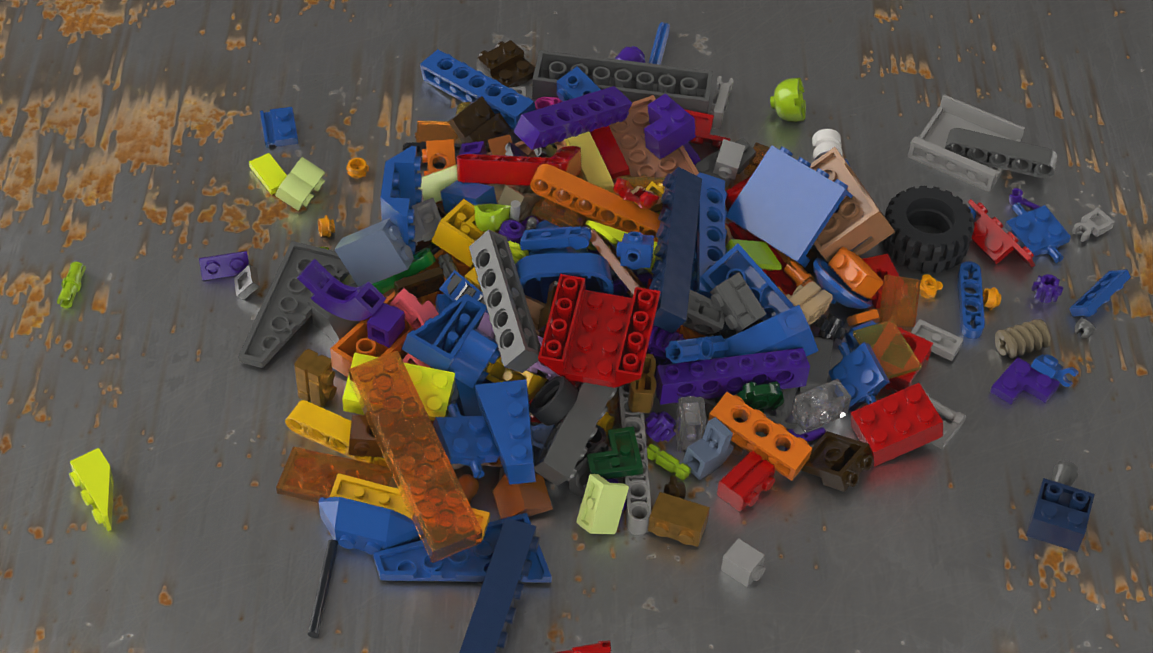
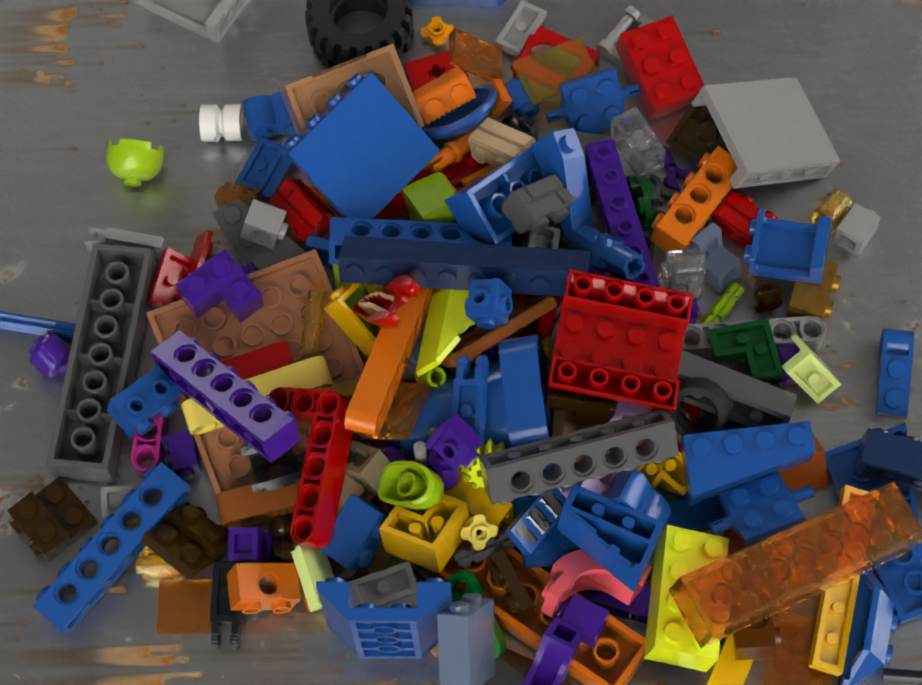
camera: 85 degrees left, 15 degrees up
none -> dark purple brick [425,414,484,471]
none -> light yellow plate [460,513,498,551]
none -> light grey panel [691,77,840,189]
none -> blue panel [744,209,831,284]
none -> clear yellow brick [811,189,853,233]
none -> blue plate [875,328,915,419]

